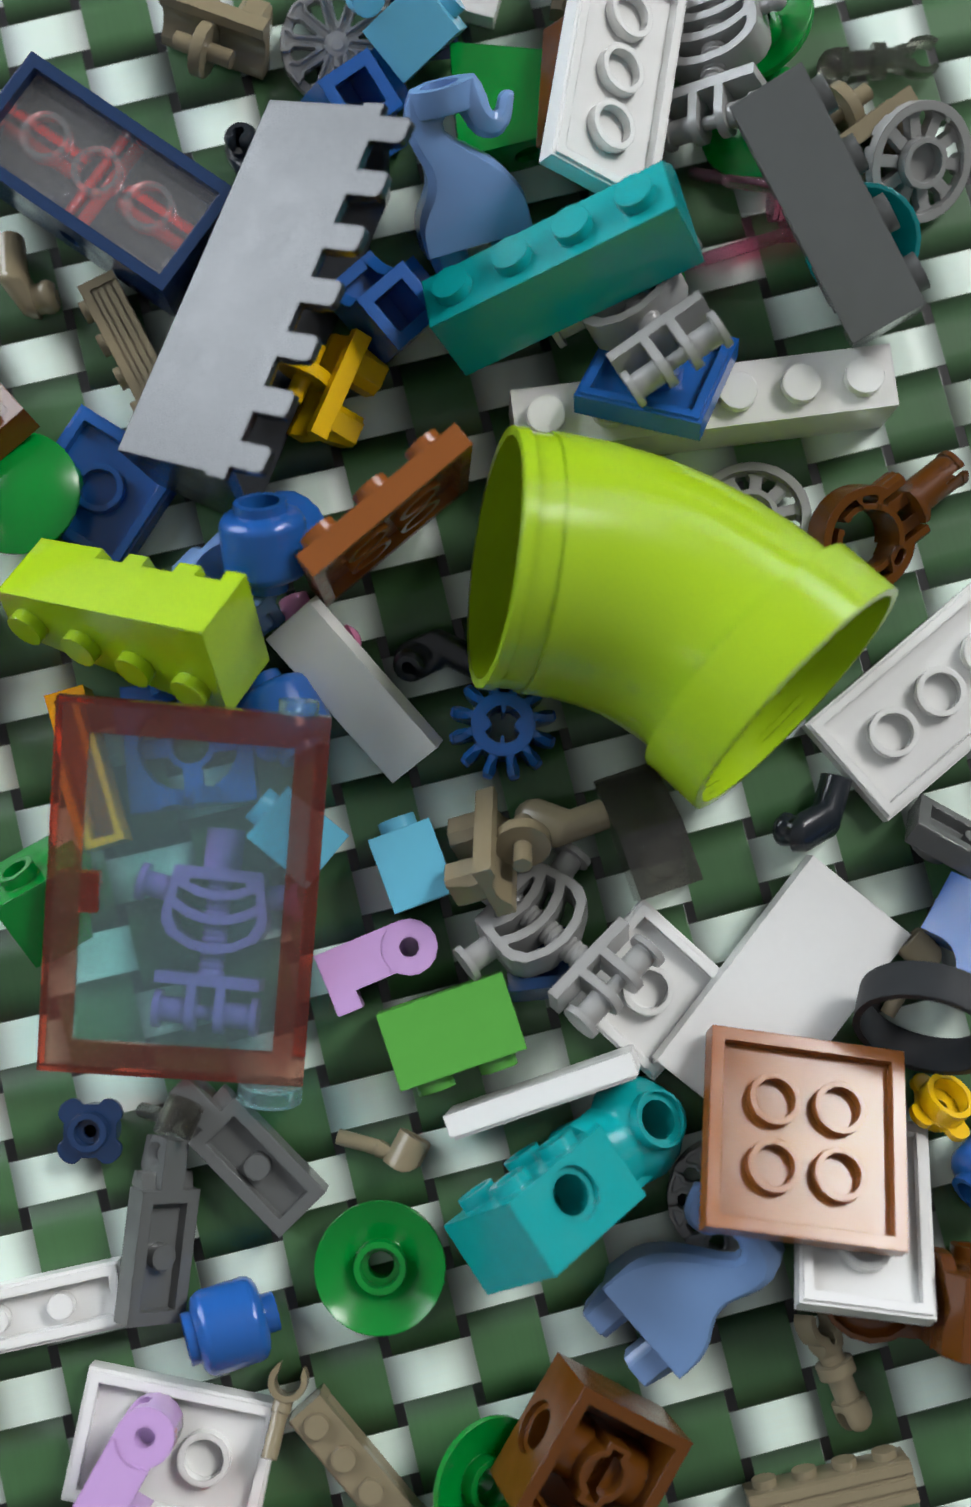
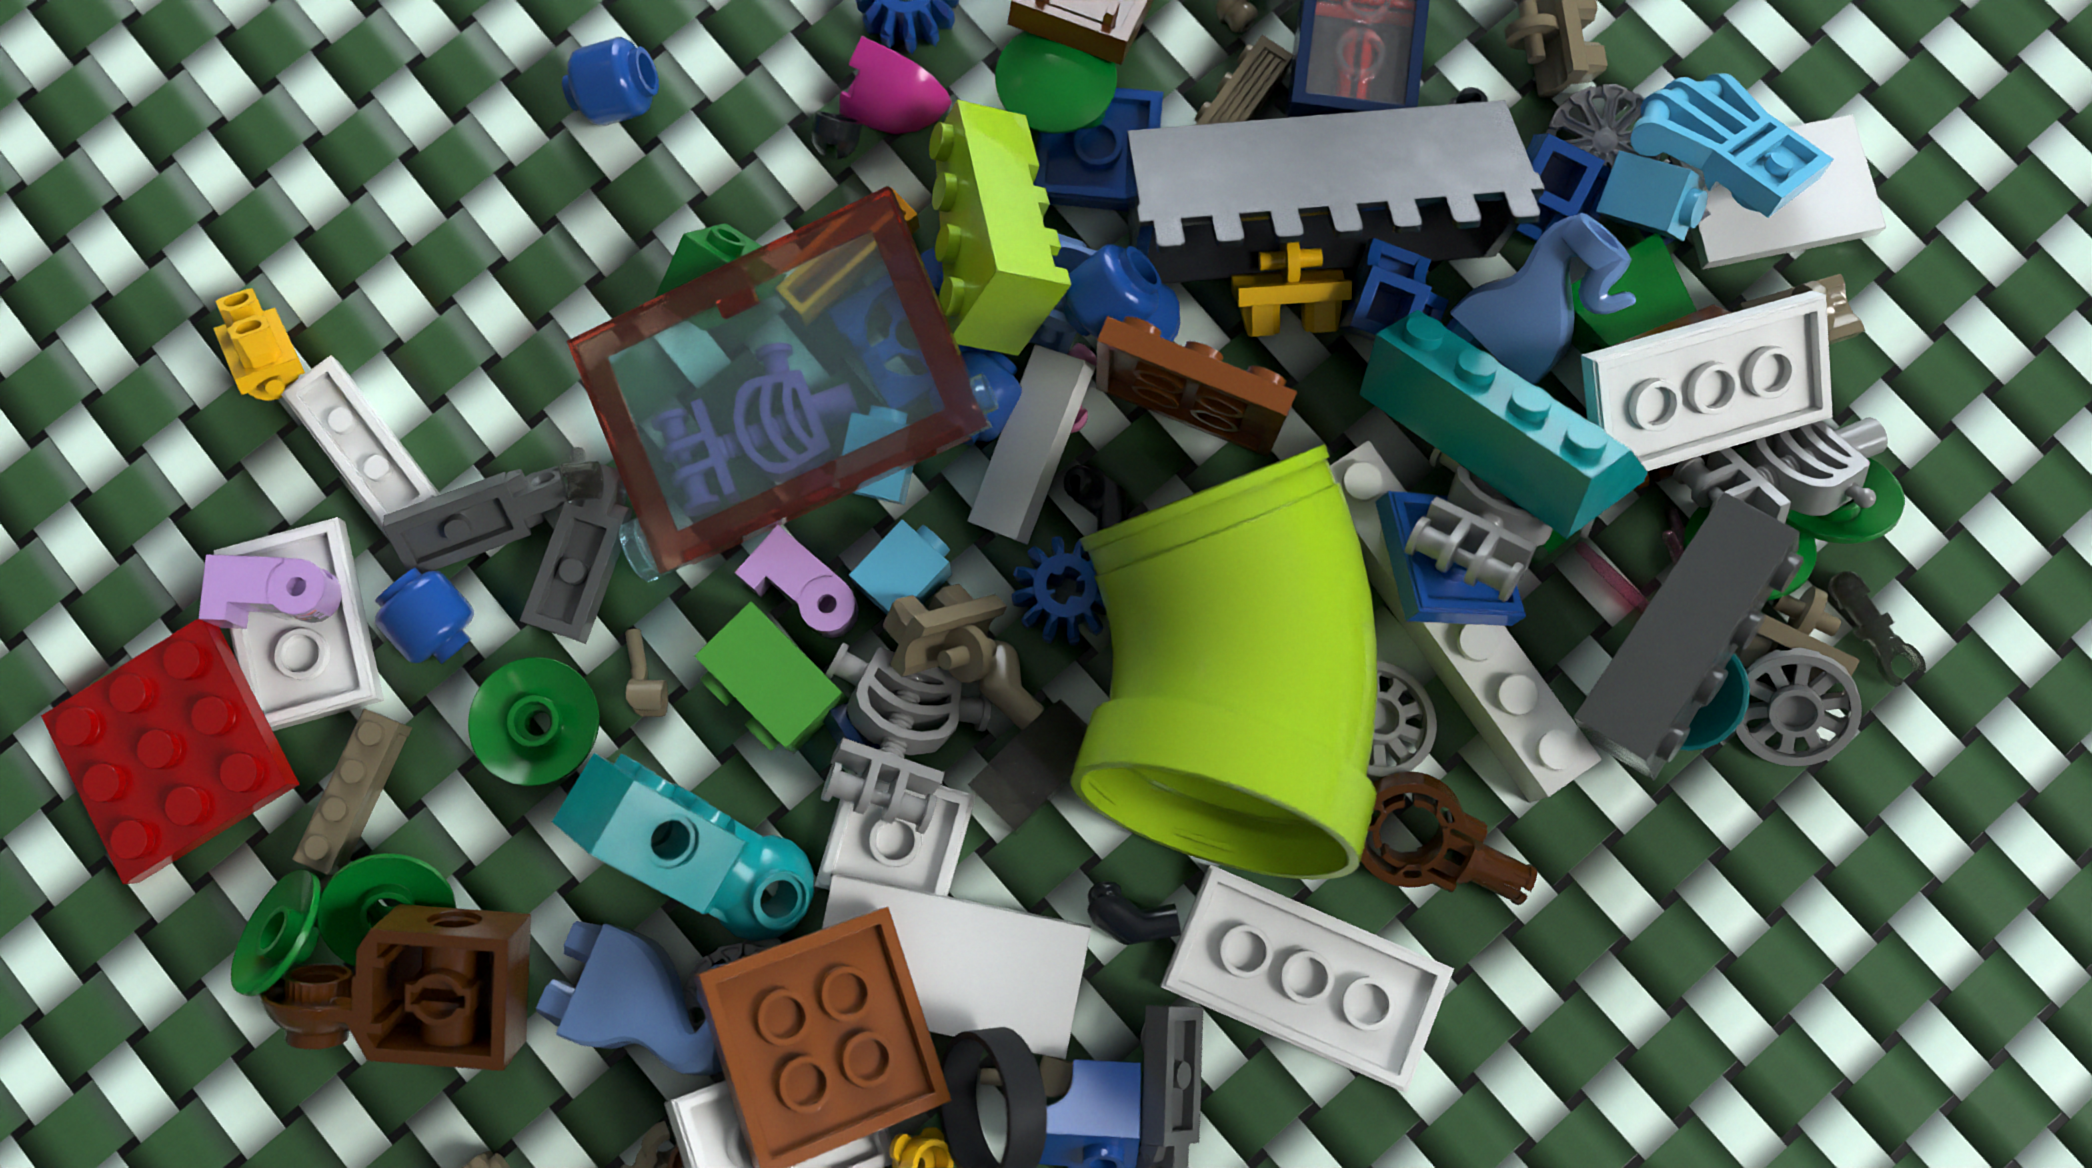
camera: 65 degrees right, 5 degrees down
dark blue plate [57,1098,124,1164] -> none
dark tan hand [261,1360,310,1461] -> none
white tile [443,1044,641,1140] -> none

